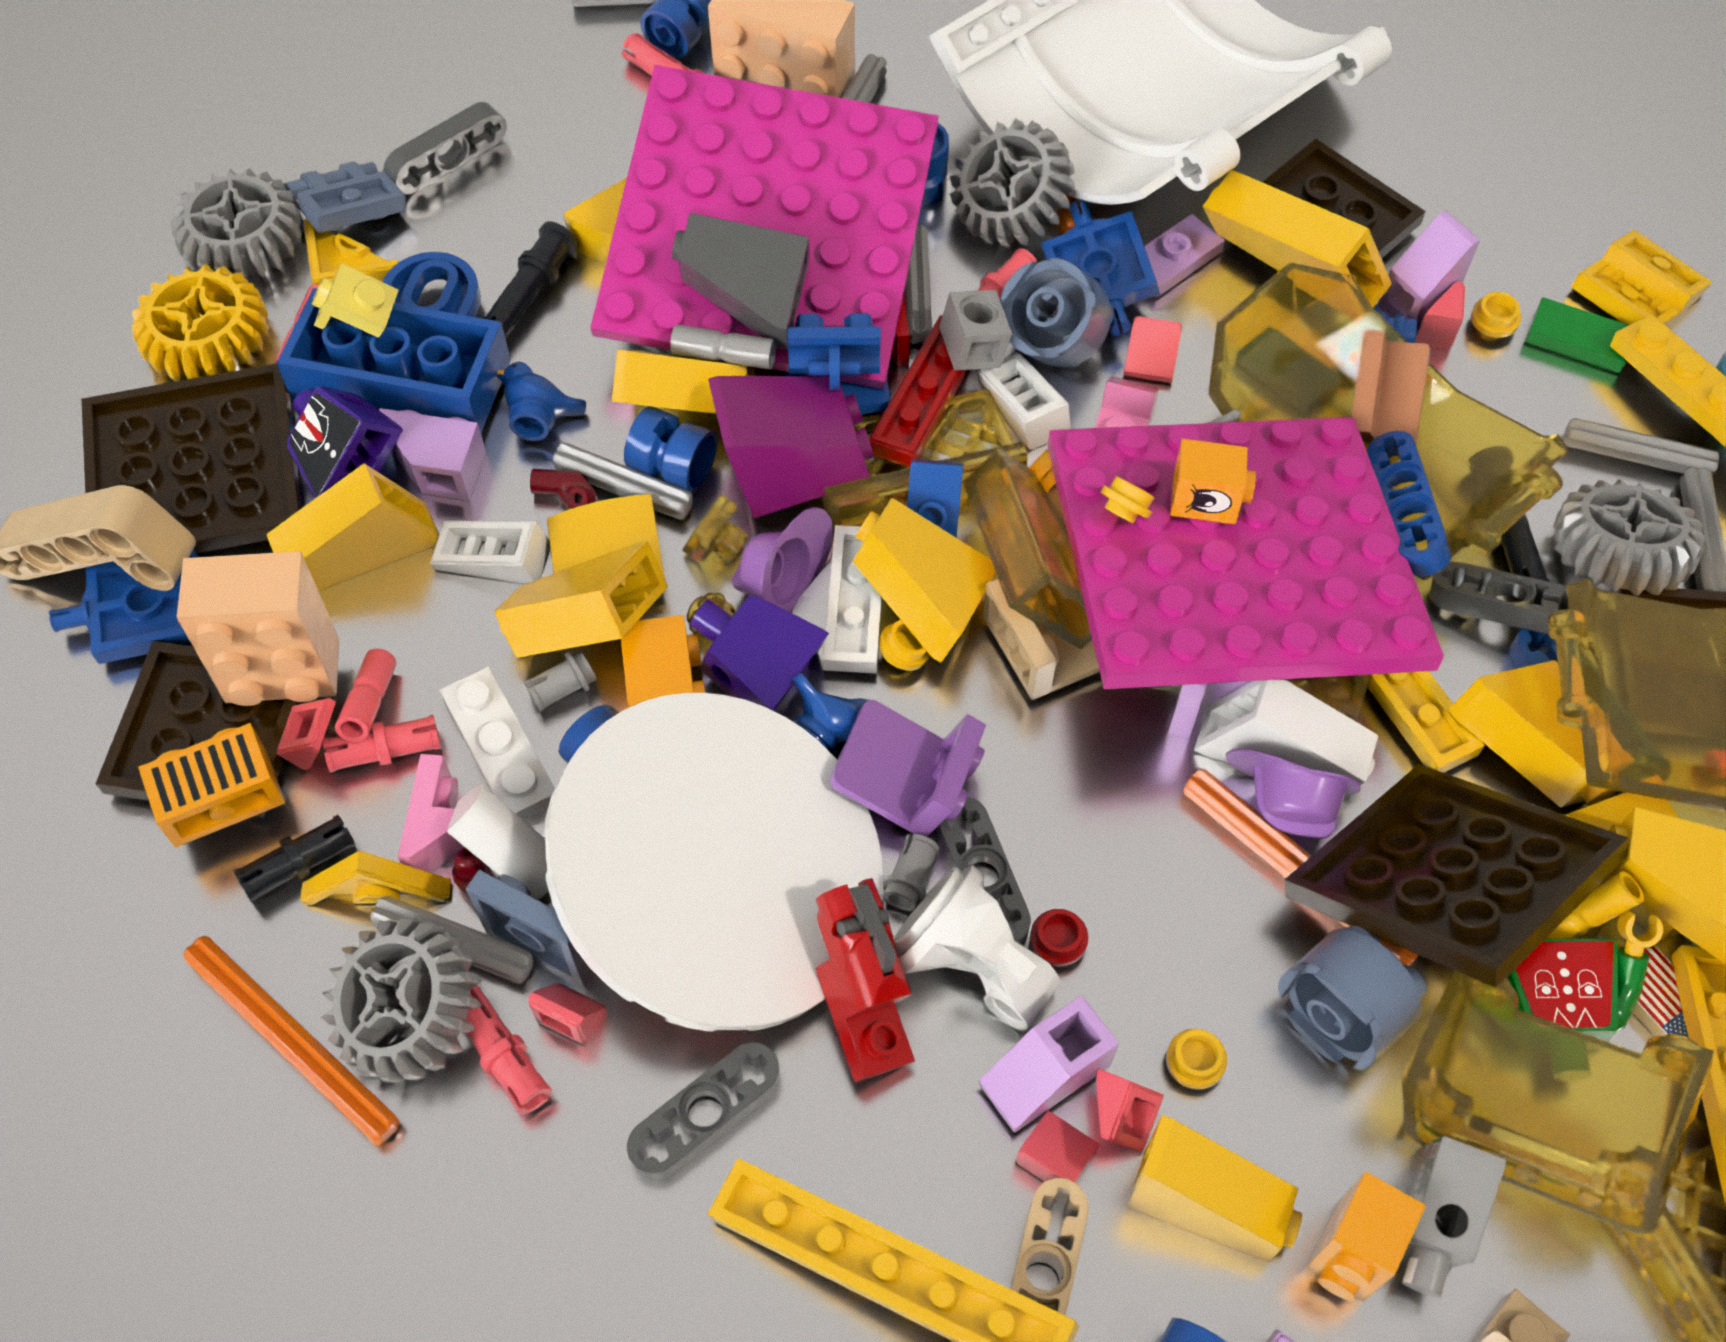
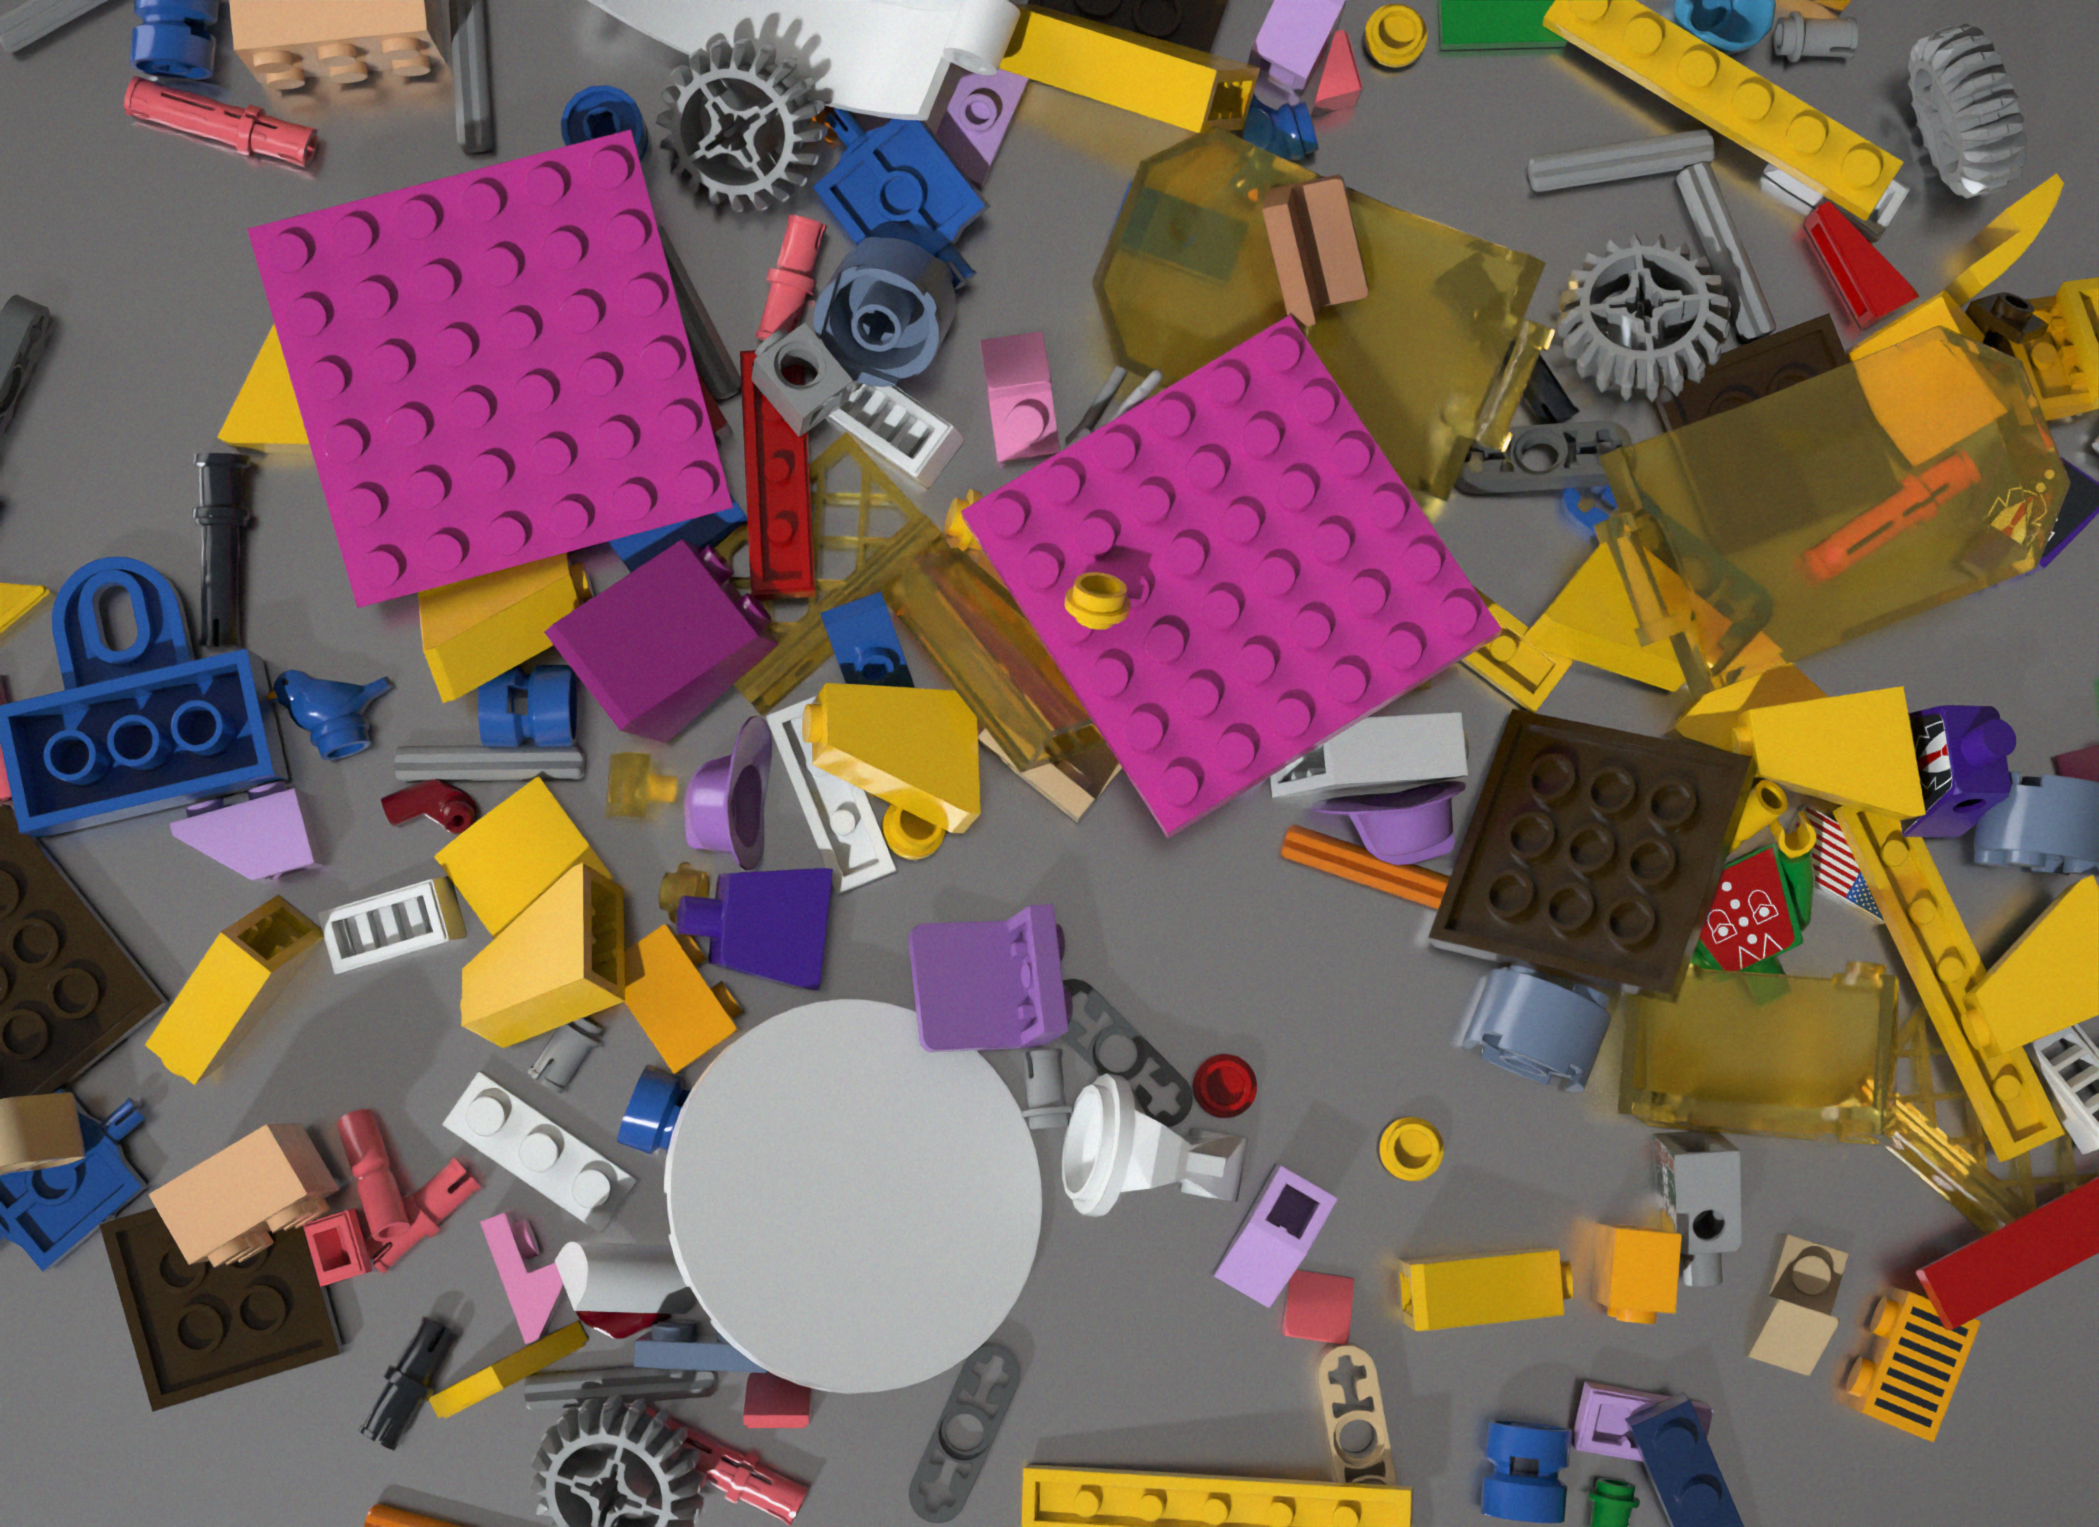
camera: 30 degrees left, 25 degrees up
light orange brick [138,723,285,848] -> none
torso [287,386,403,498] -> none
light yellow bracket [311,263,398,338] -> none
light grey piece [670,324,776,370] -> none
dark grey slope [672,213,810,350] -> none
blue hips [788,313,881,390] -> none
blue animal [792,673,868,754] -> none
red plate [815,878,915,1083] -> none
coral slope [1096,1068,1164,1152] -> none
coral slope [1123,316,1182,383] -> none
light orange brick [1170,439,1256,524] -> none
blue beam [1368,431,1451,577] -> none

